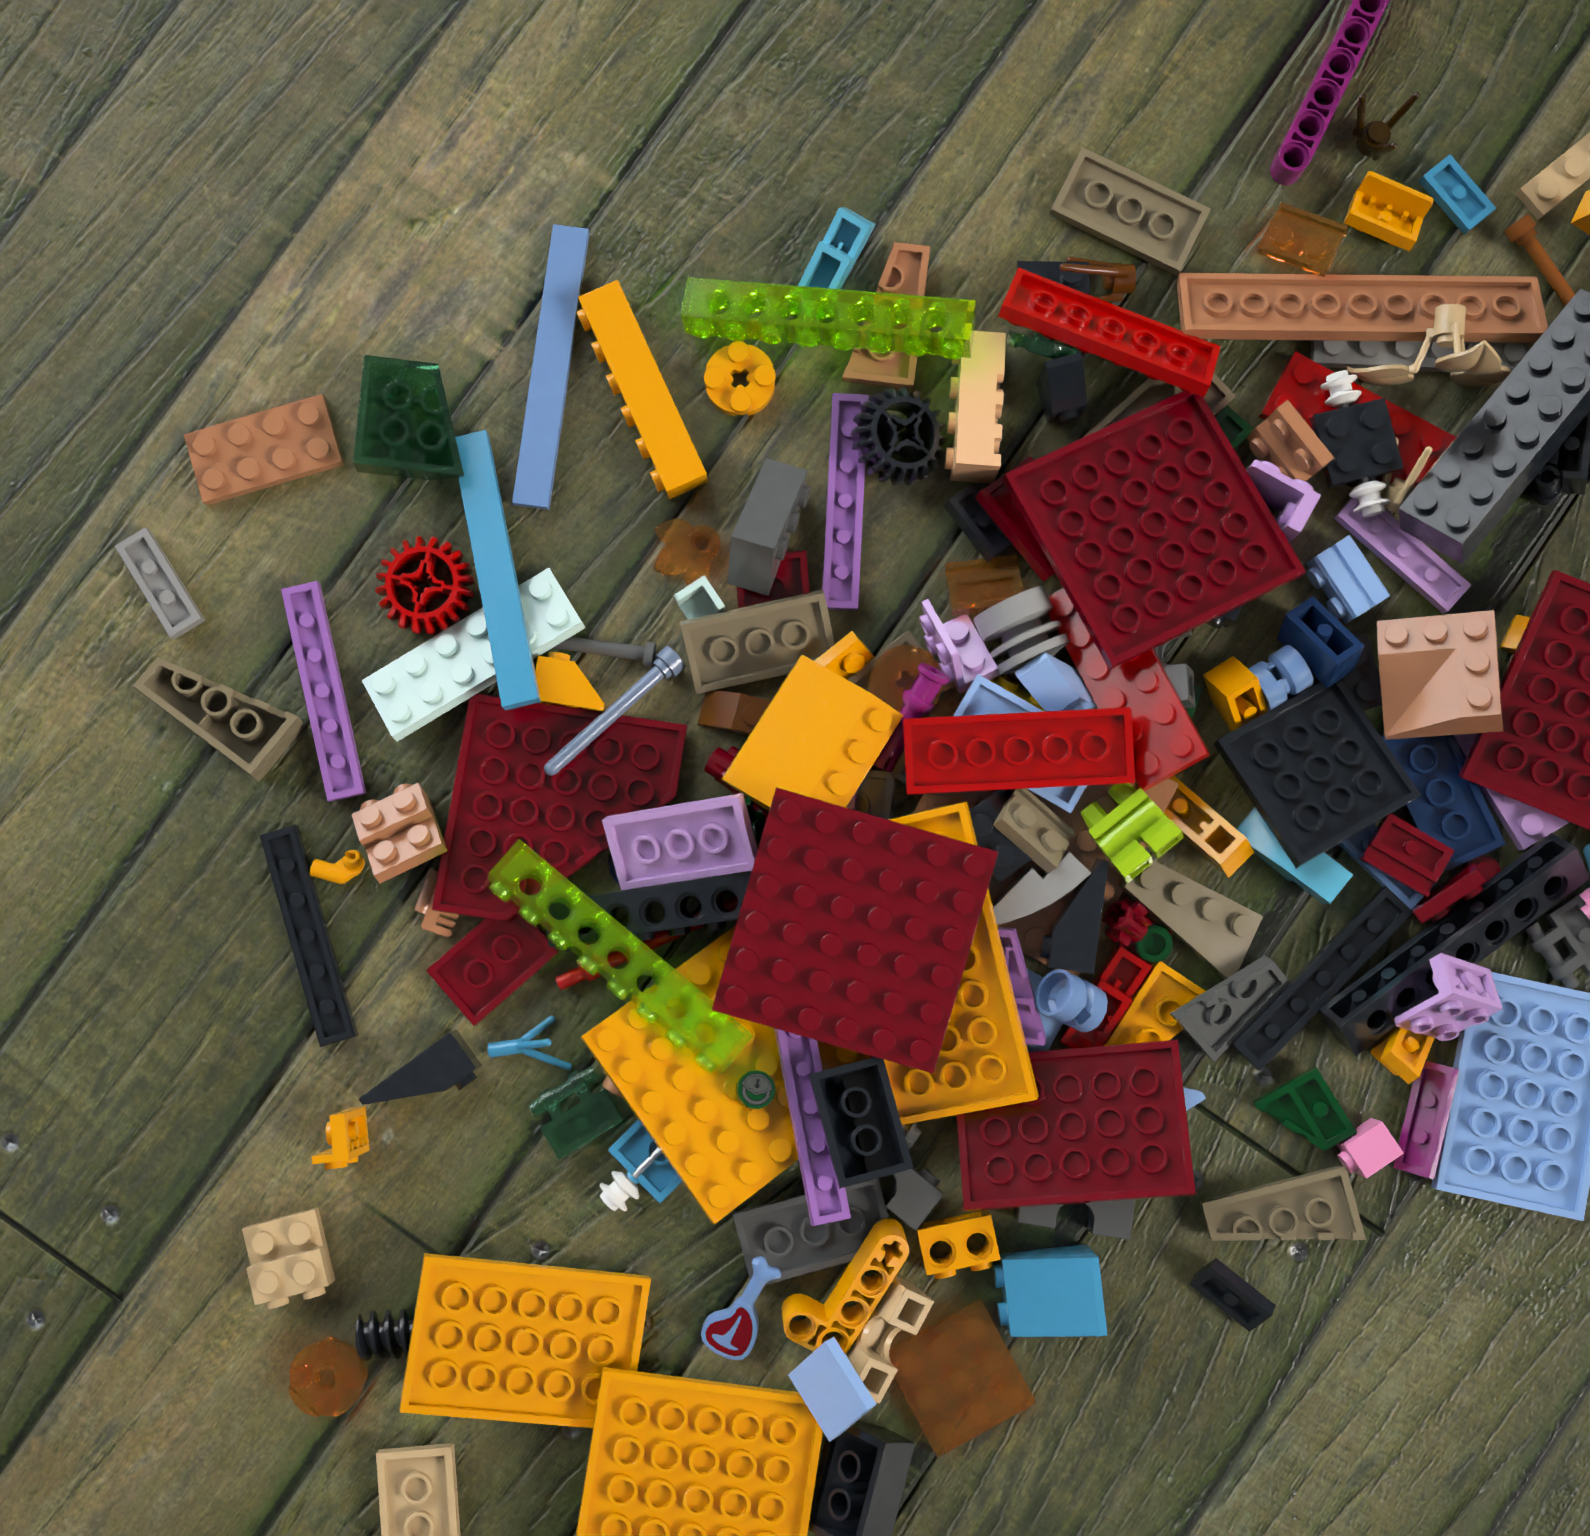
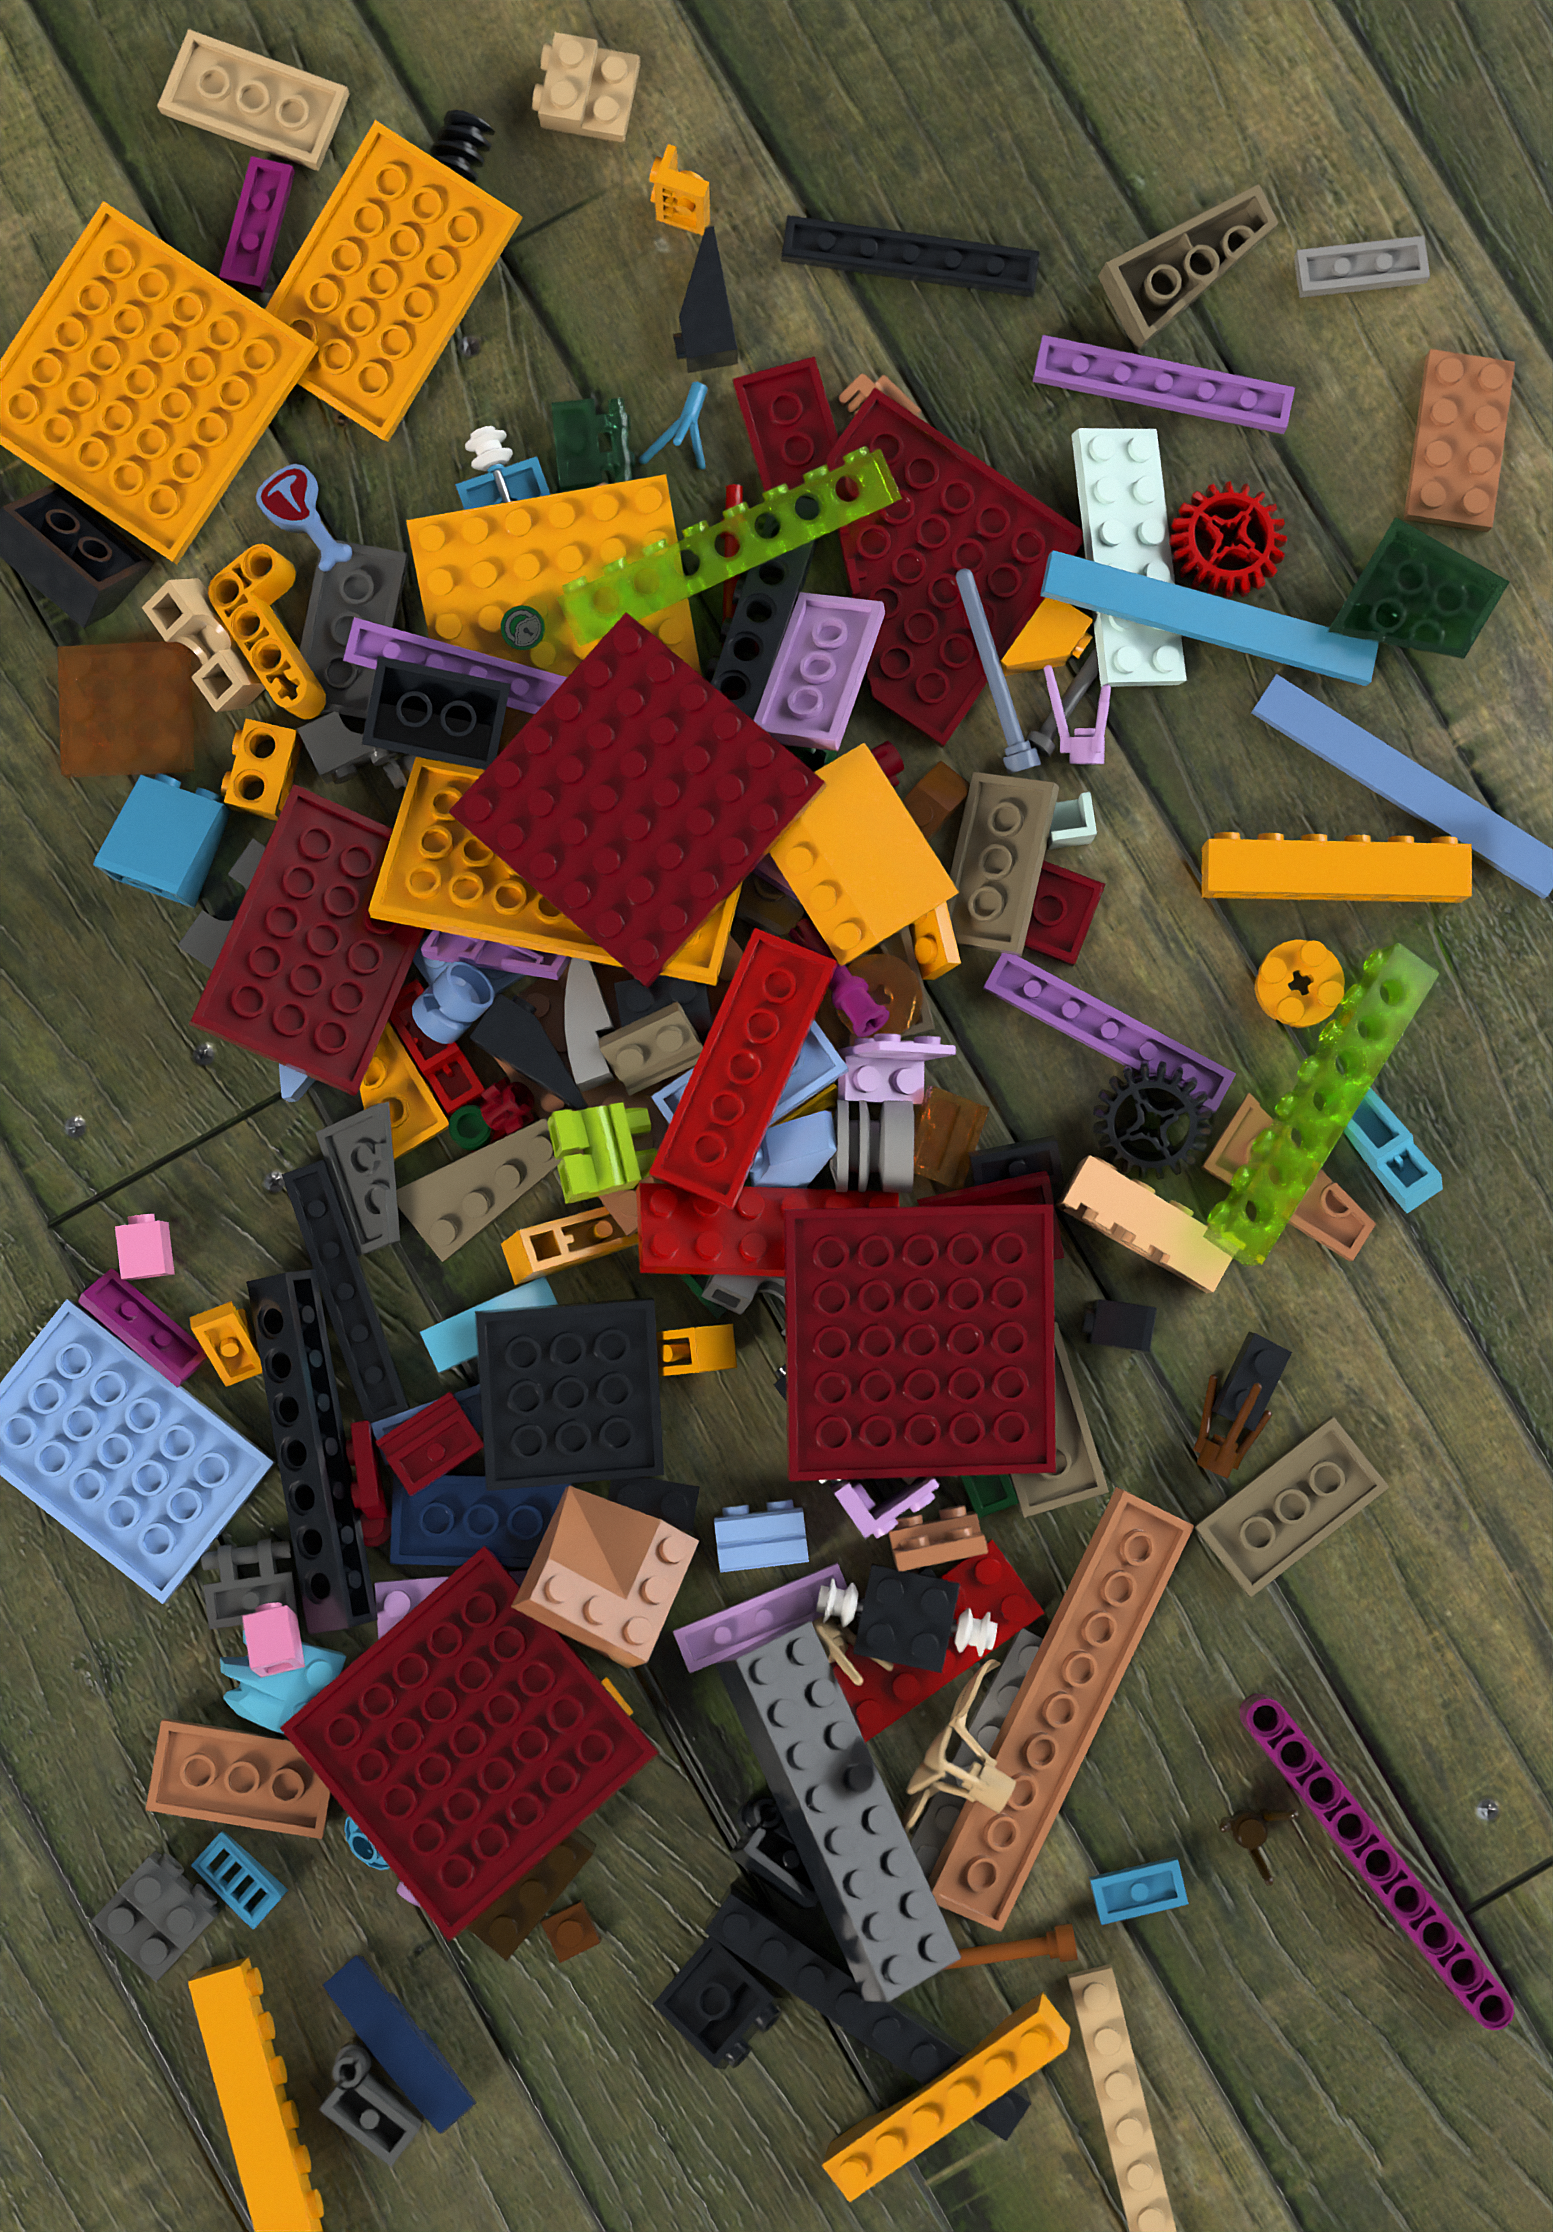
camera: 115 degrees right, 0 degrees up
clear orange plate [288,1337,368,1417] -> none
light orange arm [310,850,365,884] -> none
nougat plate [351,783,447,883] -> none
clear orange plate [654,519,720,586] -> none
dark grey wedge [727,458,811,596] -> none
light blue tile [788,1337,877,1442] -> none
red plate [998,267,1221,397] -> none
clear green plate [1006,329,1078,359] -> none
black plate [1190,1258,1276,1332] -> none
dark tan wing [1199,1165,1366,1241] -> none
medium blue wheel [1248,645,1313,711] -> none
dark green wing [1253,1066,1357,1151] -> none
clear orange plate [1258,202,1348,277] -> none
dark blue brick [1277,596,1365,688] -> none
light orange bracket [1344,171,1434,252] -> none
lavender bracket [1394,953,1503,1041] -> none
none -> magenta plate [219,156,295,293]
none -> lavender plant [1044,665,1111,765]

